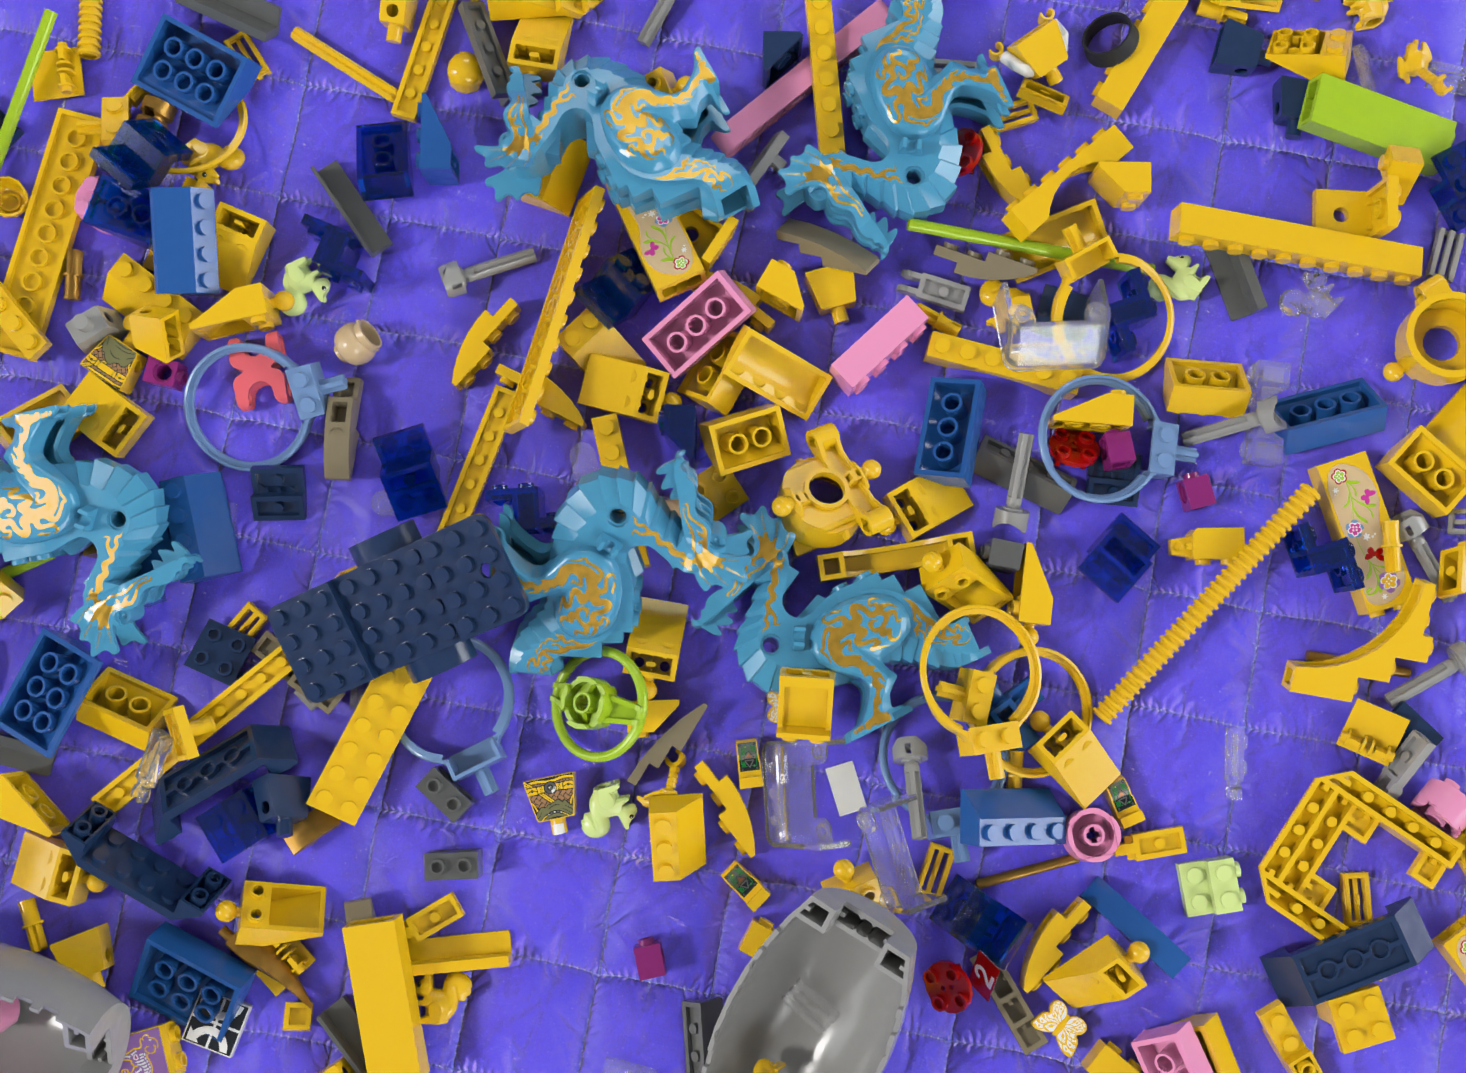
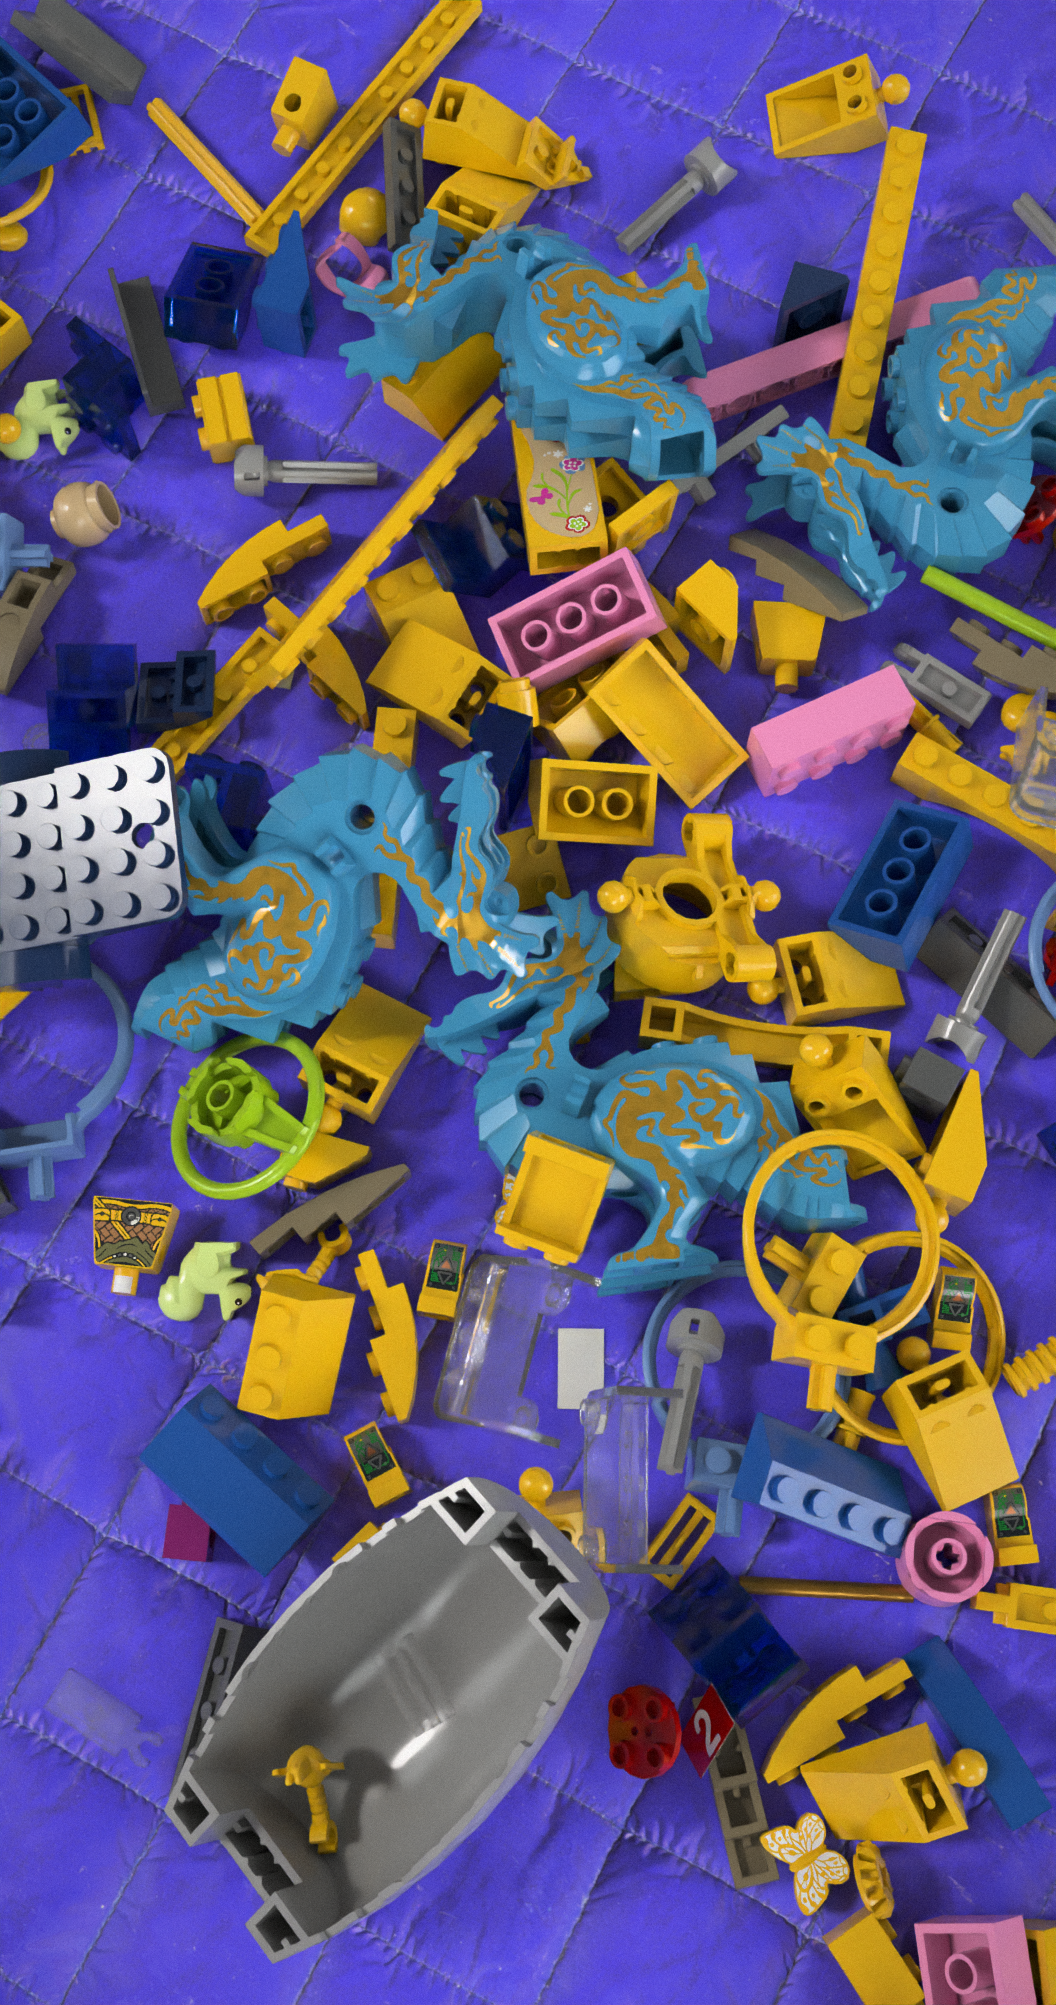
camera: 20 degrees right, 10 degrees down
none -> dark blue slope [136,650,217,734]
none -> blue slope [139,1383,335,1578]
none -> yellow brick [191,372,255,464]
none -> bright pink piece [315,232,389,298]
none -> yellow brick [496,677,540,737]
none -> yellow gear [853,1840,895,1920]
none -> leg [926,1266,977,1352]

